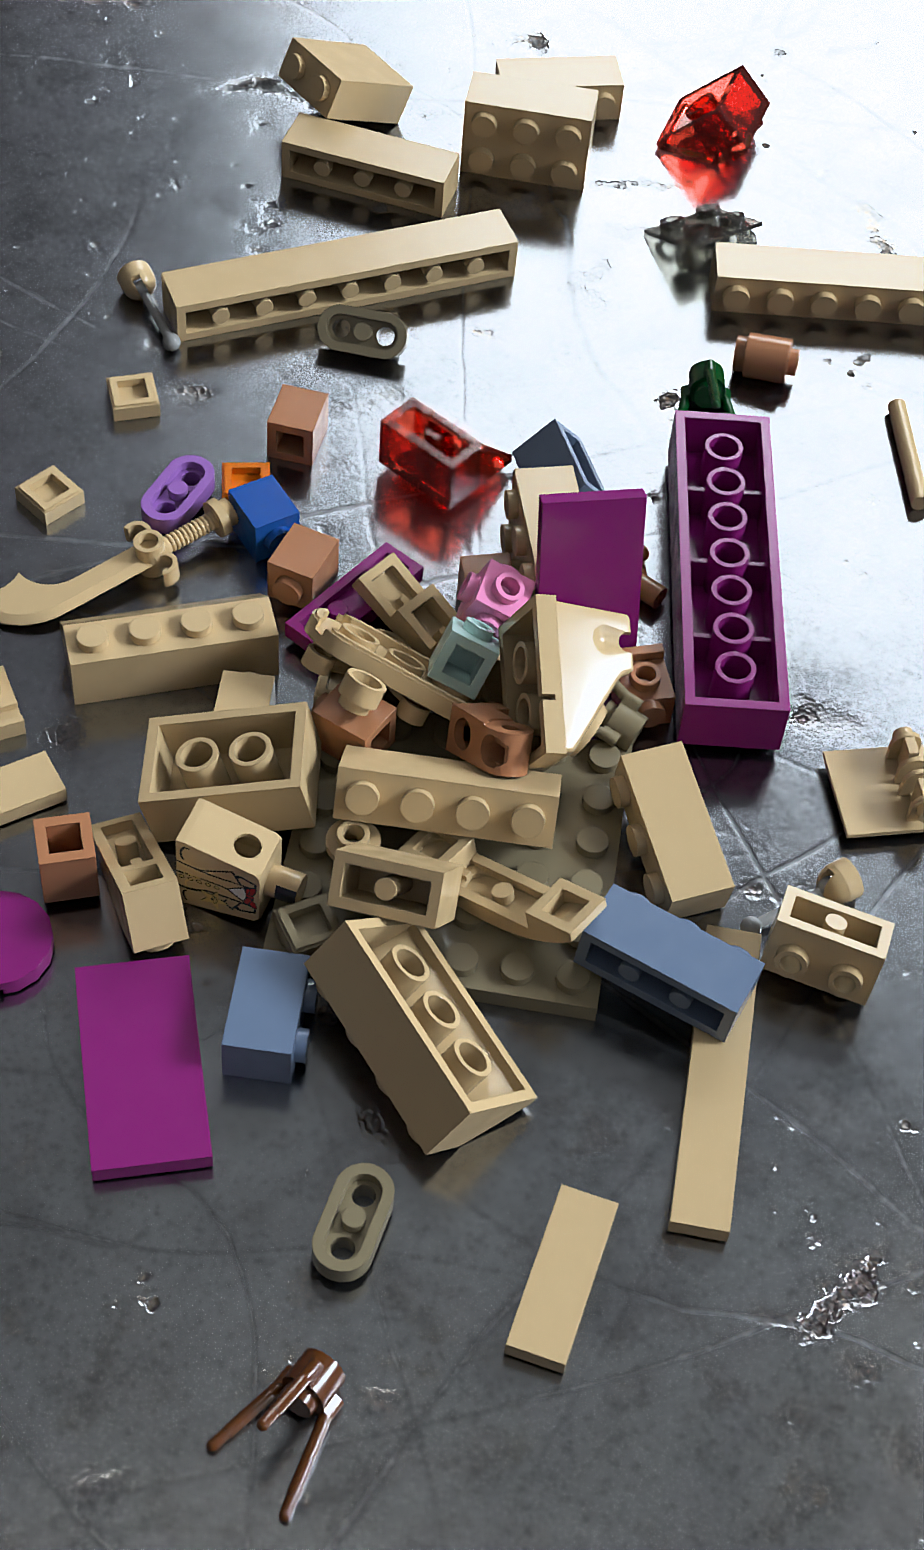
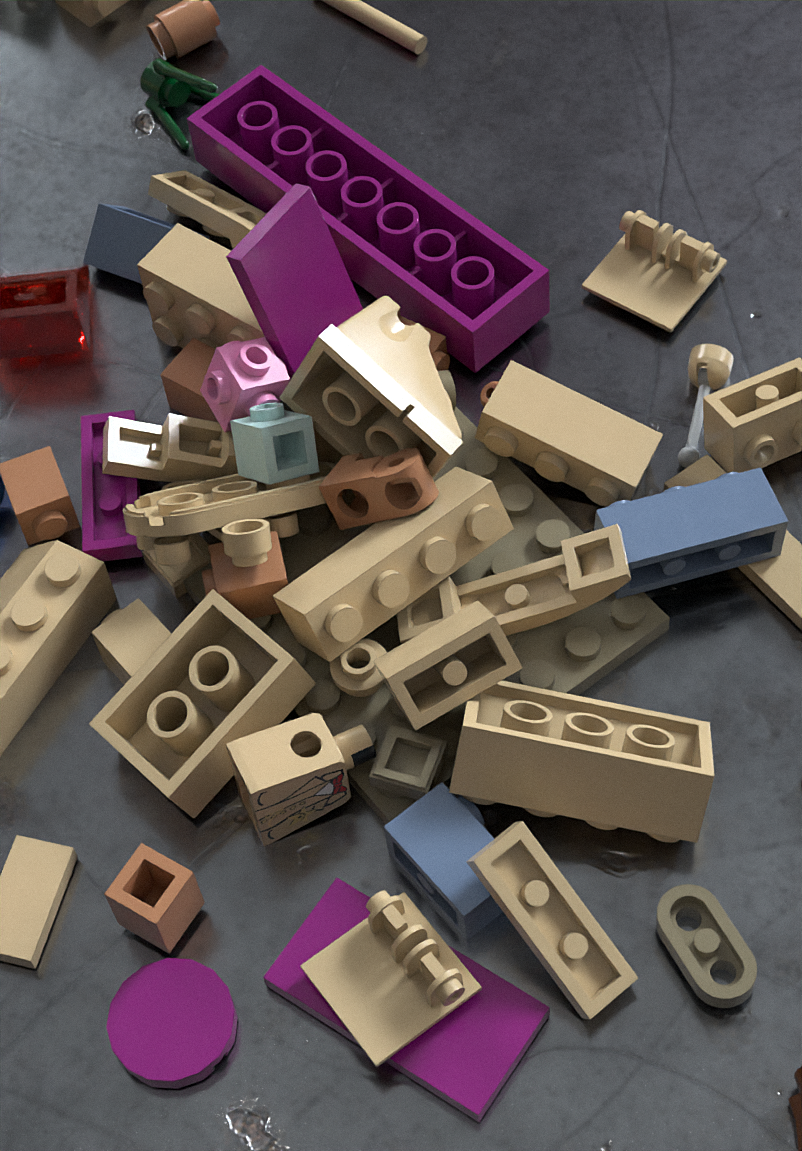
camera: 35 degrees left, 5 degrees up
tan slope [91,812,189,953] -> none
none -> tan plate [148,170,267,249]
none -> tan hinge [300,890,482,1068]
none -> tan plate [466,821,638,1019]

